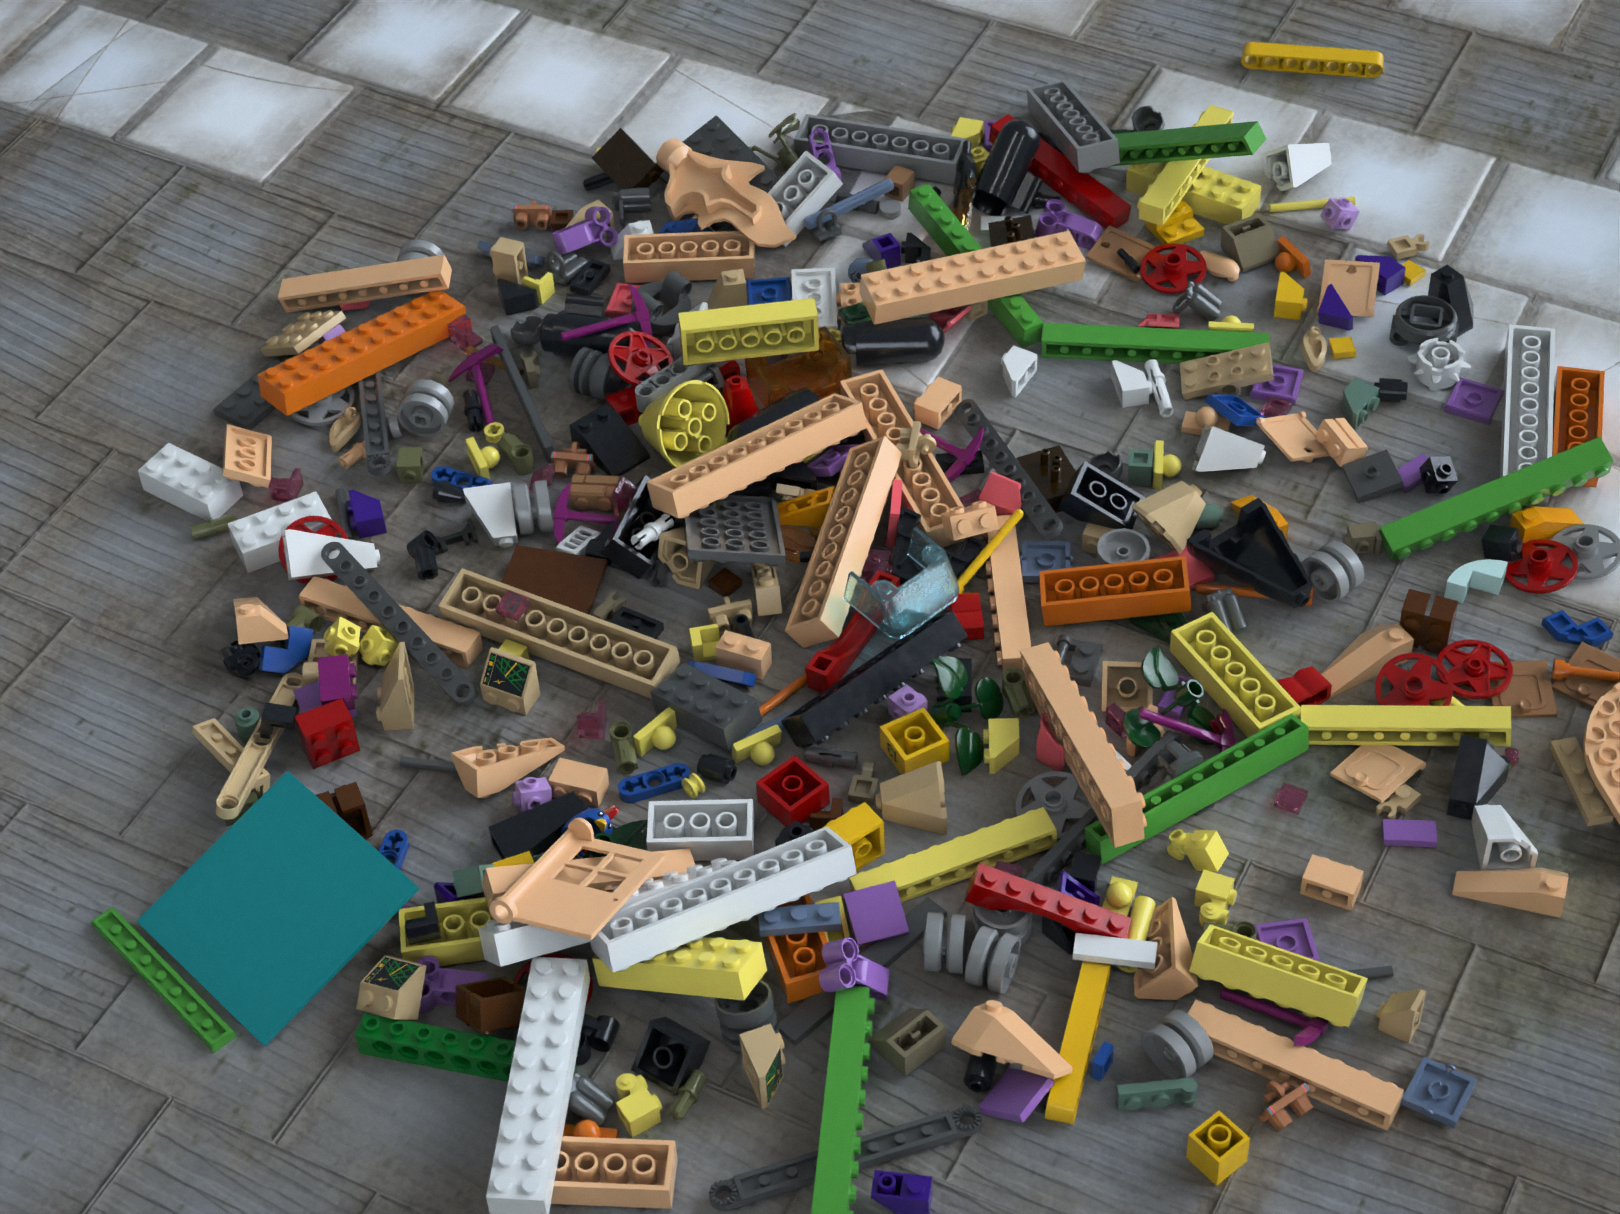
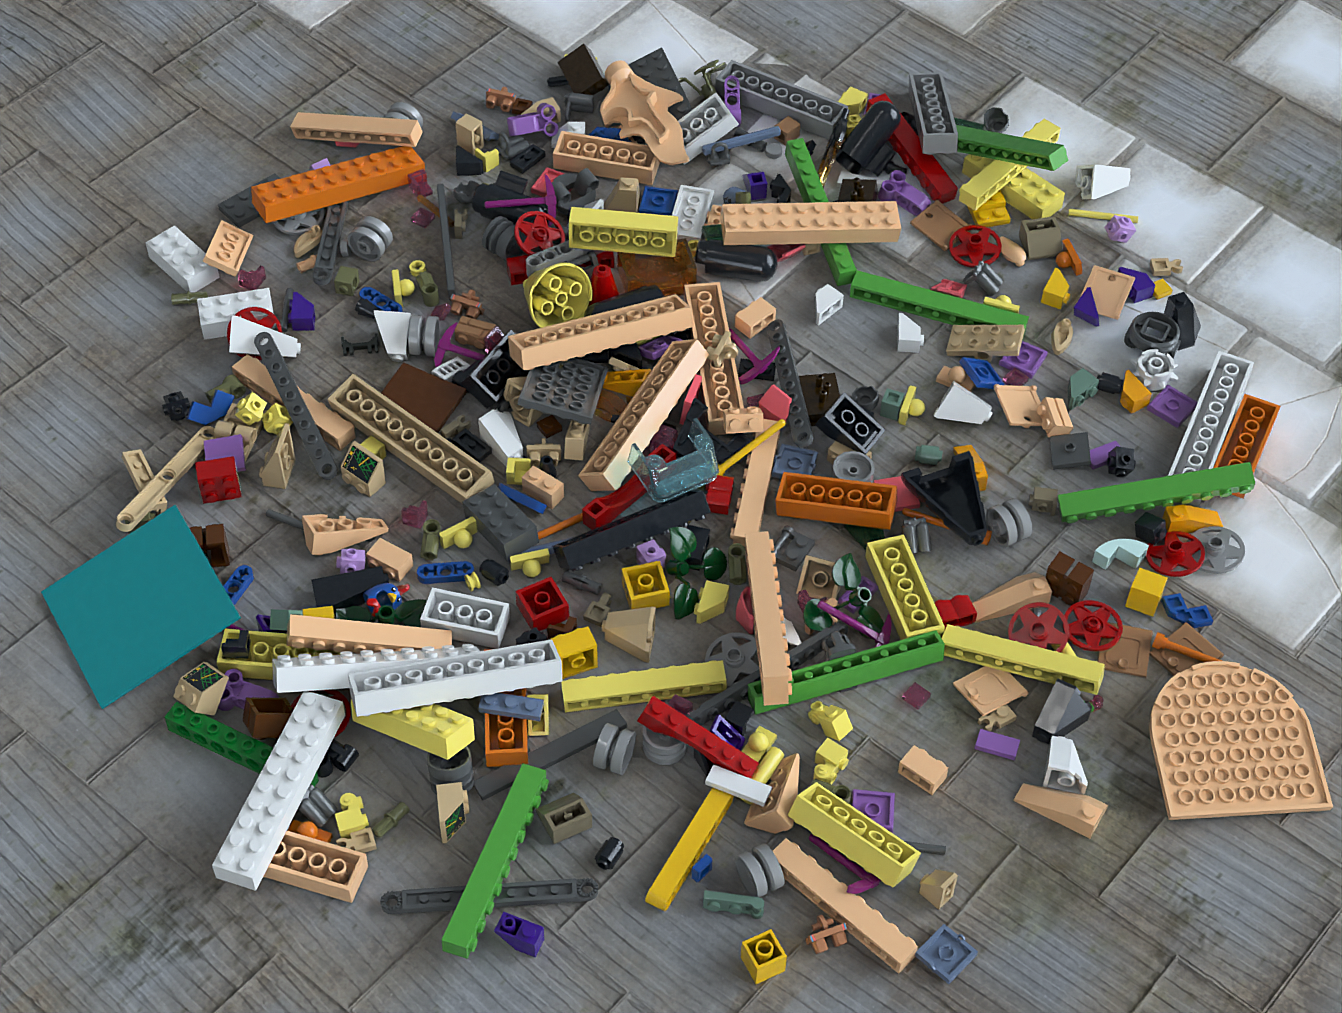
camera: 10 degrees right, 5 degrees up
bright green tile [91,907,236,1053] -> none
light nougat wedge [233,597,288,644] -> none
sand green brick [234,708,260,743] -> none
tan plate [260,310,346,357] -> none
black panel [260,702,296,739] -> none
magenta brick [318,654,359,710] -> none
black piece [407,530,438,580] -> none
magenta piece [448,344,504,426] -> none
black pin [463,389,483,432] -> none
light nougat door [489,818,665,940] -> none
clear pink tile [495,590,530,622] -> none
black slope [569,403,650,477] -> none
white pin [631,514,674,550] -> none
black slope [631,1017,711,1095] -> none
medium lavender piece [819,937,890,1000] -> none
medium lavender tile [843,881,910,946] -> none
light nougat wedge [951,1000,1073,1079] -> none
light grey wheel [965,926,1021,995] -> none
medium lavender tile [978,1068,1054,1123] -> none
black pin [1117,248,1141,273] -> none
tan slope [1131,480,1206,555] -> none
white pin [1144,359,1174,418] -> none
dark red hand [1208,714,1228,734] -> none
yellow beam [1241,42,1384,78] -> none
yellow tile [1328,336,1356,359] -> none
tan plate [1549,737,1614,826] -> none
none -> tan plate [336,827,377,853]
none -> white slope [478,409,523,467]
none -> light orange slope [1120,370,1152,414]
none -> yellow head [1125,567,1168,617]

